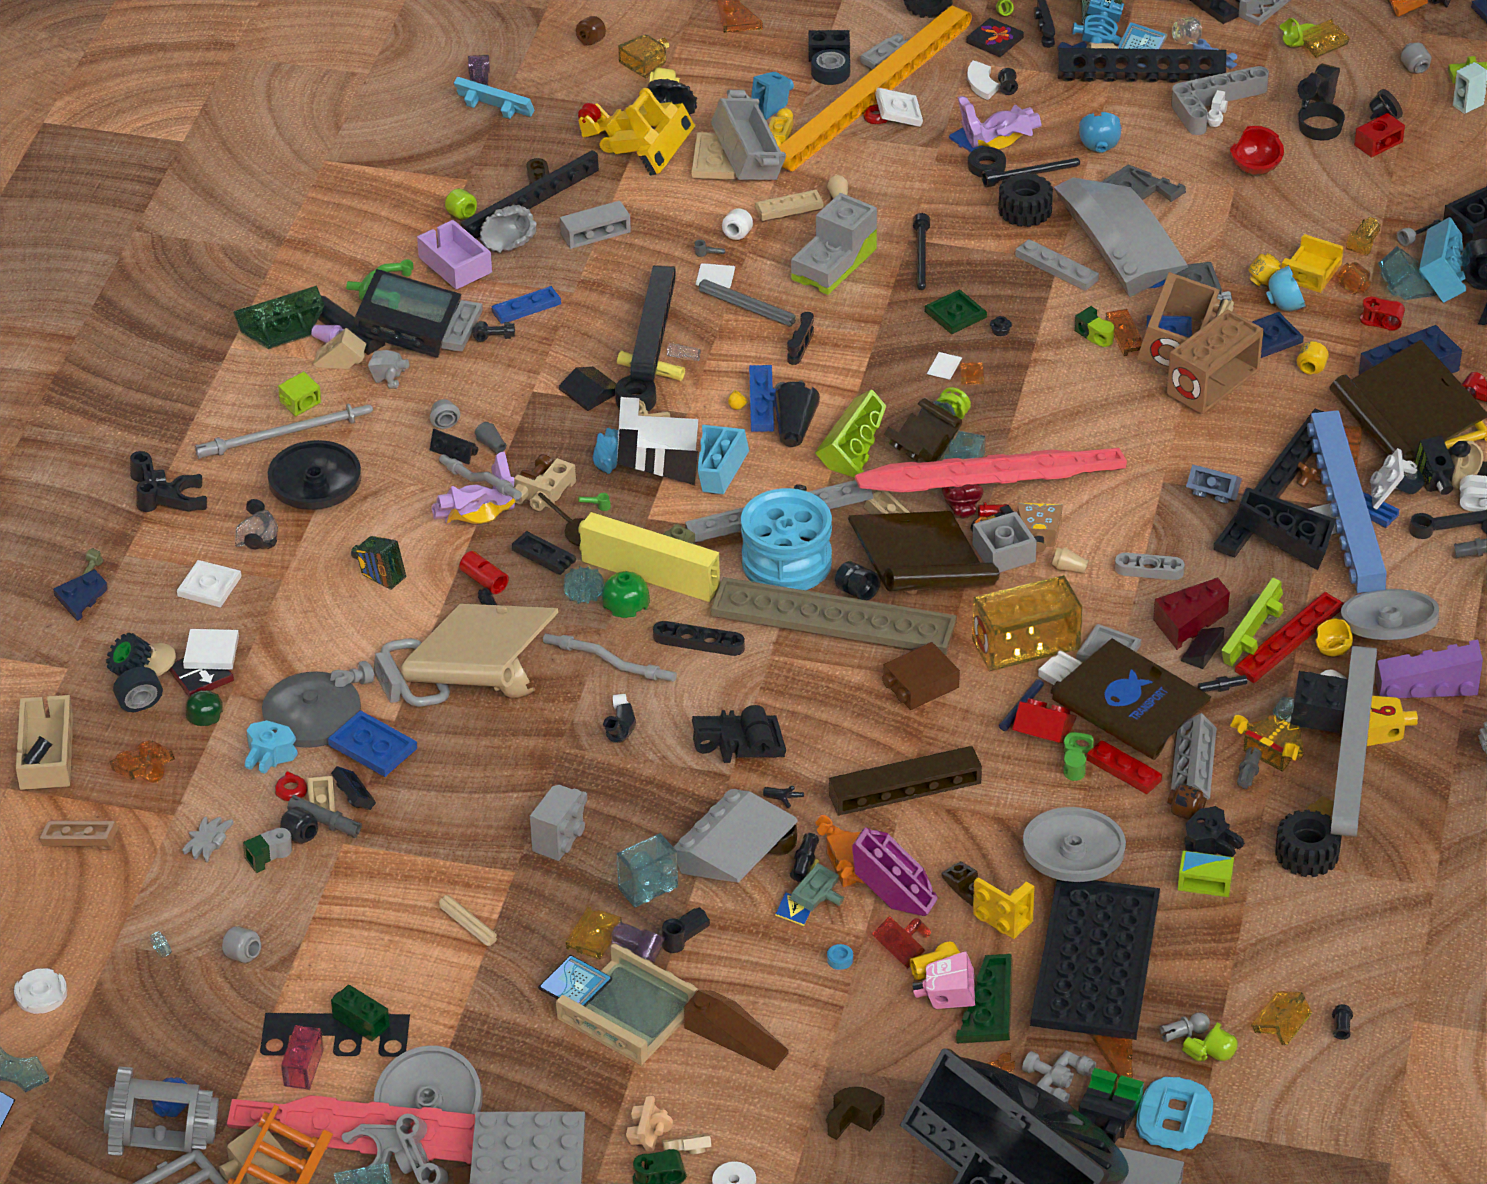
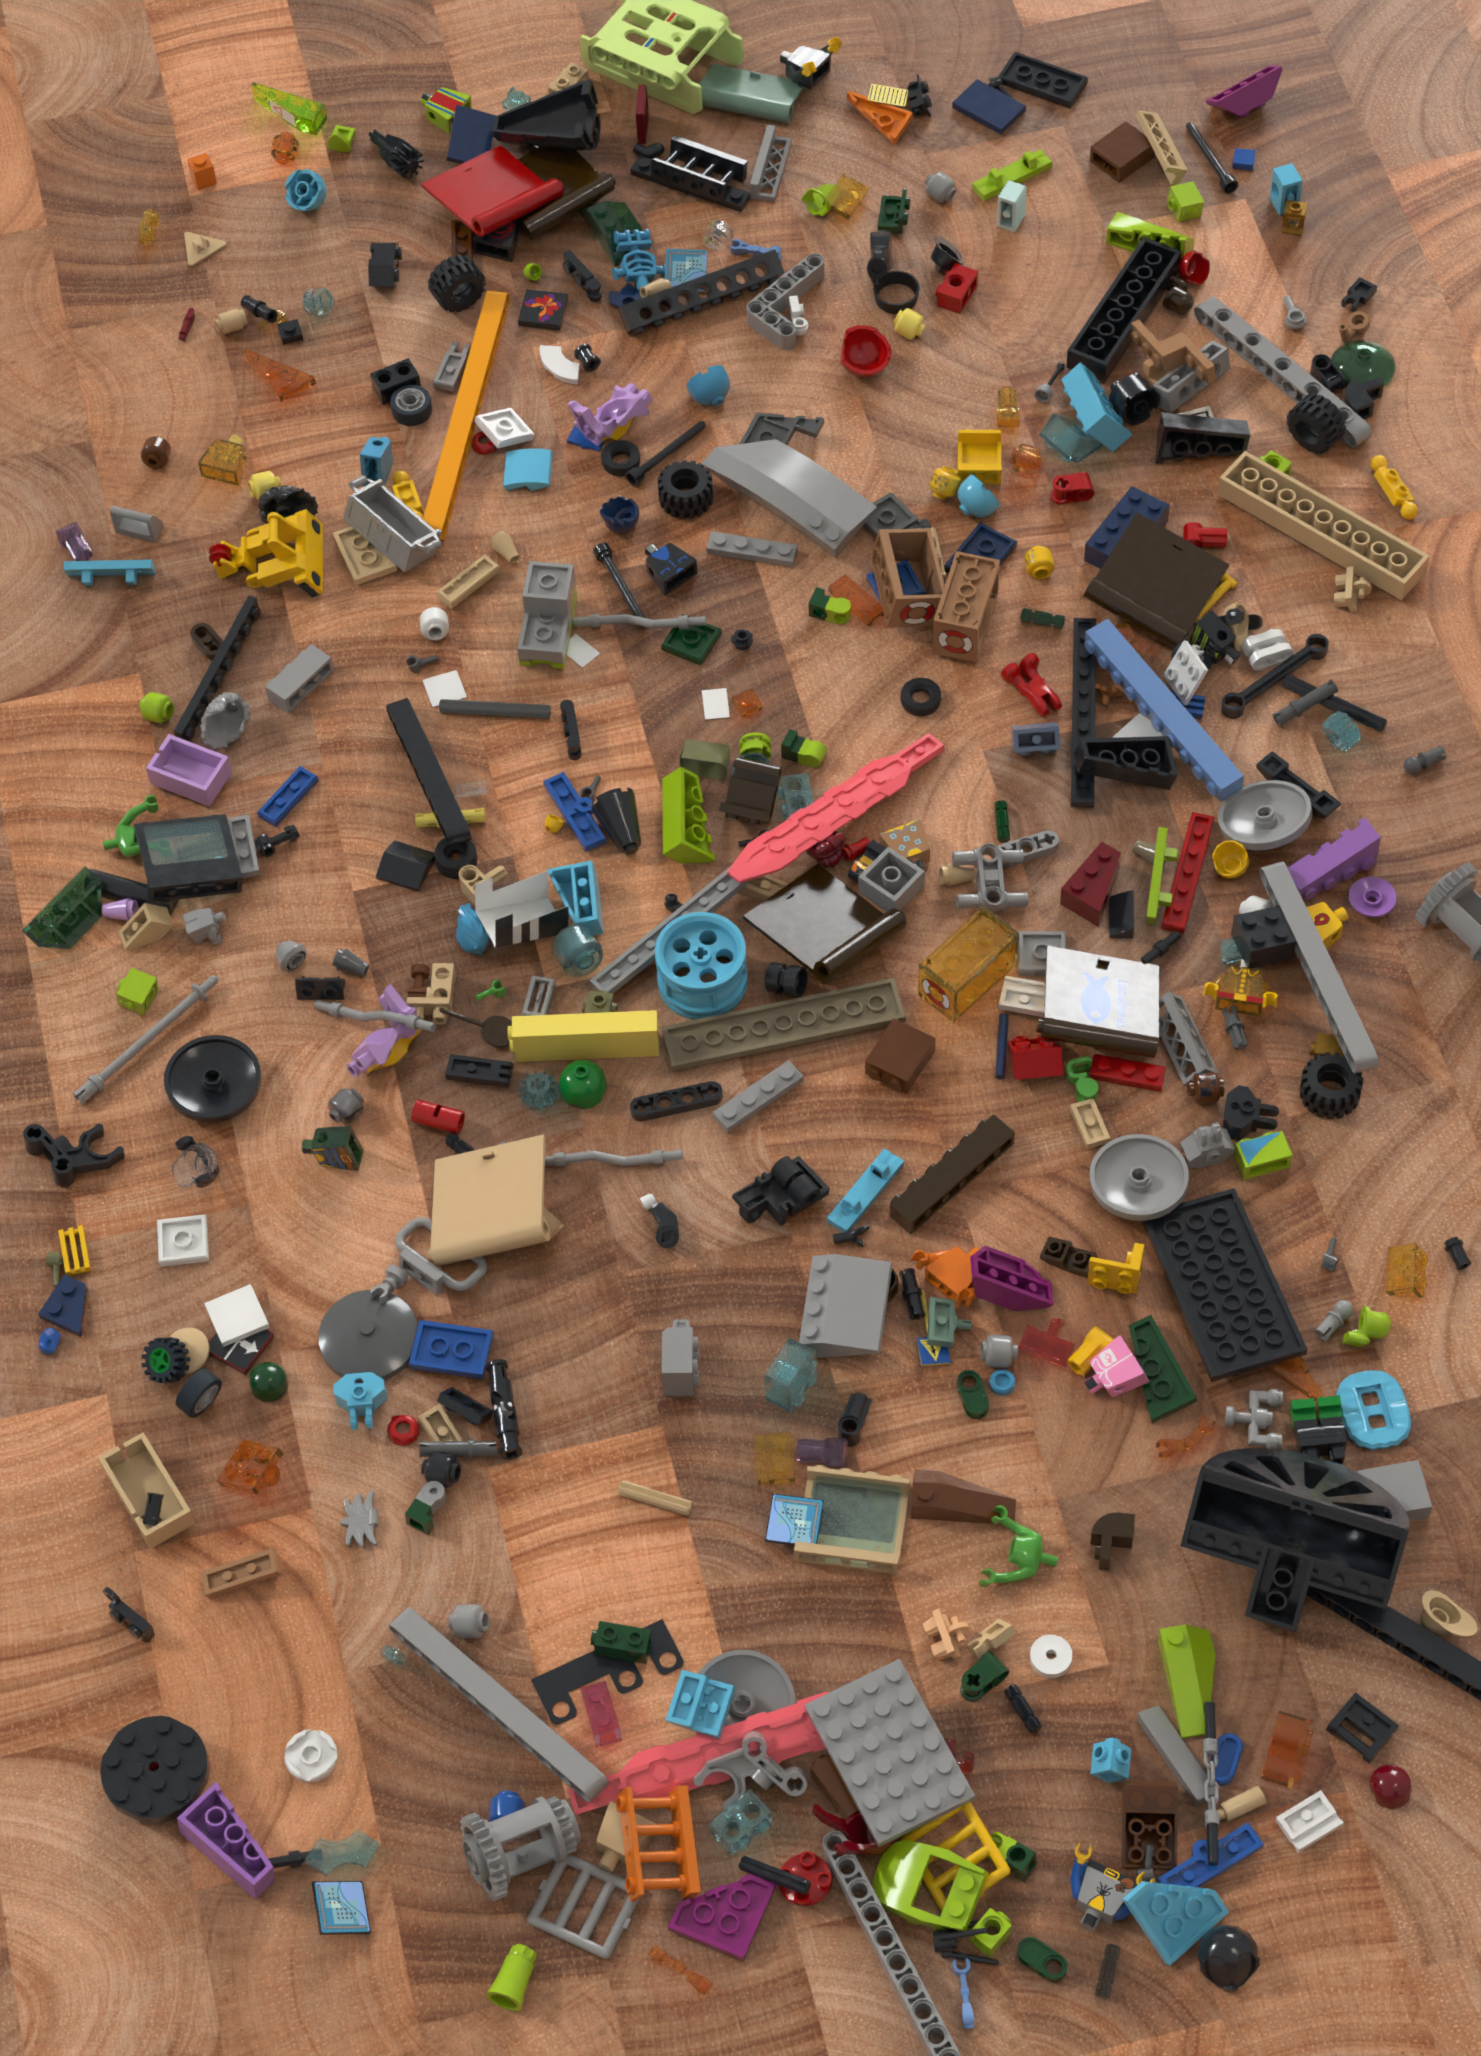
camera: 25 degrees left, 15 degrees up
none -> blue piece [39,1328,61,1355]
none -> yellow tile [58,1225,91,1276]
none -> light grey tile [110,506,164,542]
none -> flat silver head [328,1088,364,1124]
none -> light grey beam [389,1607,609,1803]
none -> black piece [486,1359,523,1460]
none -> medium azure slope [503,449,553,491]
none -> light grey tile [521,975,556,1016]
none -> clear light blue head [552,924,604,977]
none -> white sticker [567,634,600,668]
none -> light grey bar [573,614,706,629]
none -> dark blue hair [600,496,640,533]
none -> black torso [645,543,697,596]
none -> medium azure slope [666,1670,736,1739]
none -> olive piece [679,739,730,780]
none -> light grey plate [712,1060,804,1133]
none -> leg [781,729,828,768]
none -> medium azure hinge [827,1148,904,1232]
none -> dark green bracket [877,189,911,234]
none -> light yellow head [892,308,925,340]
none -> black tyre [900,678,941,716]
none -> light grey piece [952,843,1028,915]
none -> dark green piece [957,1370,989,1419]
none -> bright green piece [979,1505,1058,1587]
none -> light grey head [980,1334,1018,1368]
none -> dark green axle [995,800,1010,842]
none -> red piece [1000,653,1062,718]
none -> dark green axle [1021,608,1065,628]
none -> tan plate [1070,1098,1110,1149]
none -> light grey hinge [1180,1122,1235,1169]
none -> black slope [1256,751,1341,819]
none -> dark grey hand [1321,1238,1339,1271]
none -> medium lavender dish [1349,877,1396,918]

